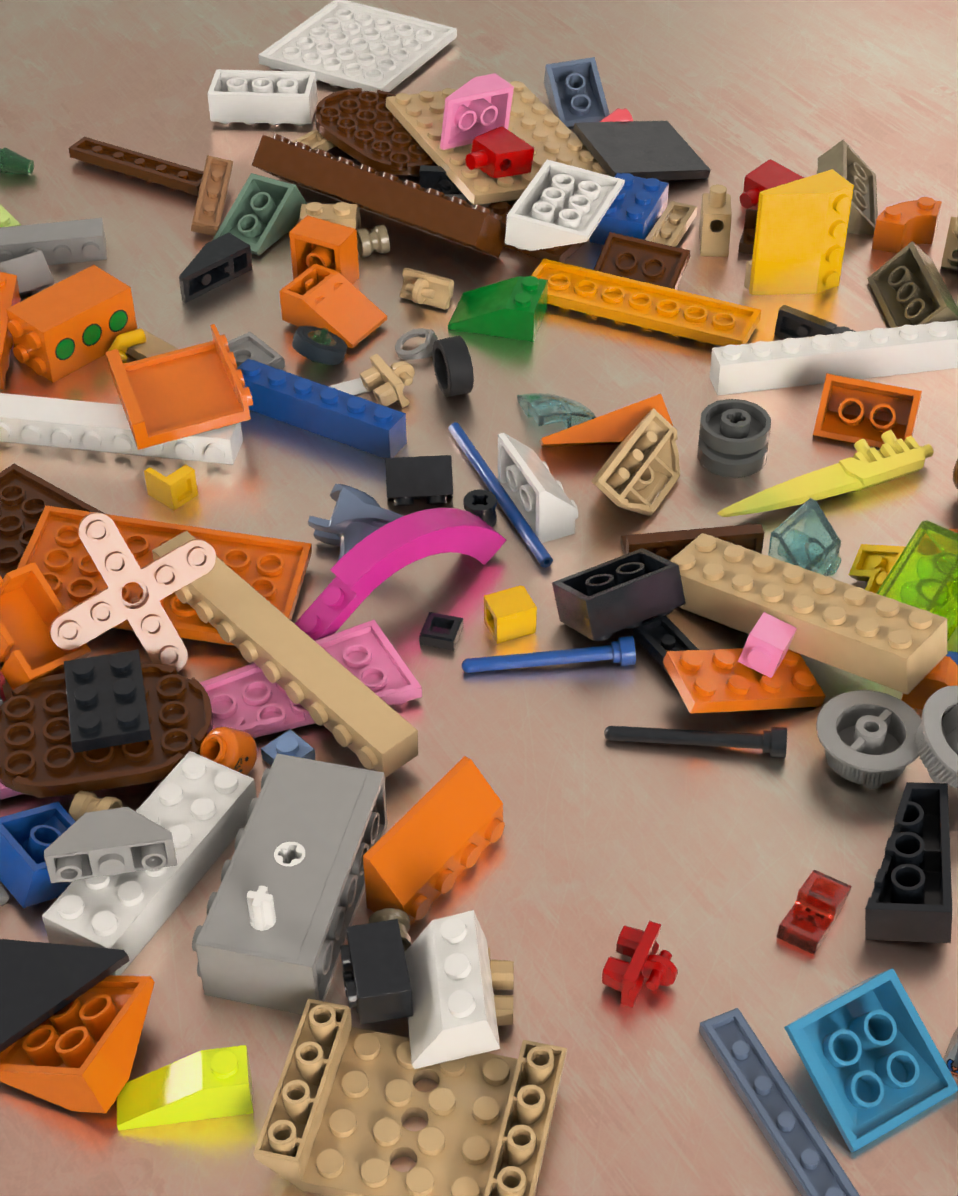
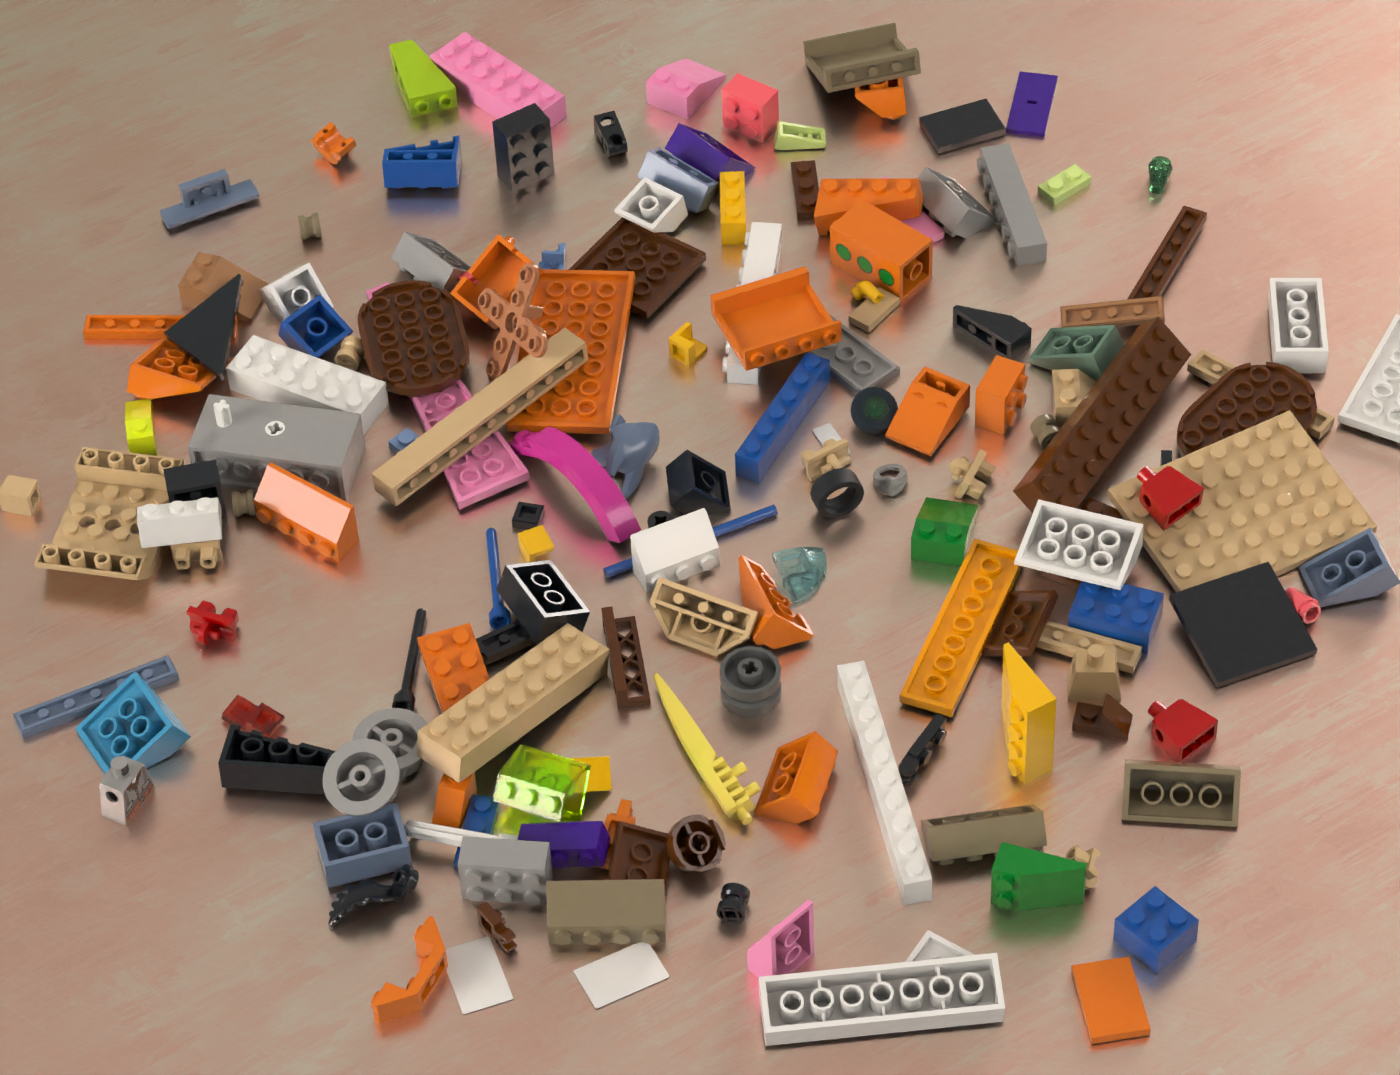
camera: 90 degrees right, 5 degrees up
light grey slope [44,807,177,883] -> none
black plate [64,649,152,753] -> none
orange head [200,727,257,775] -> none
bright pink slope [440,73,514,150] -> none
bright pink brick [738,612,797,678] -> none
clear light blue slope [768,498,841,576] -> none
orange brick [872,197,942,253] -> none

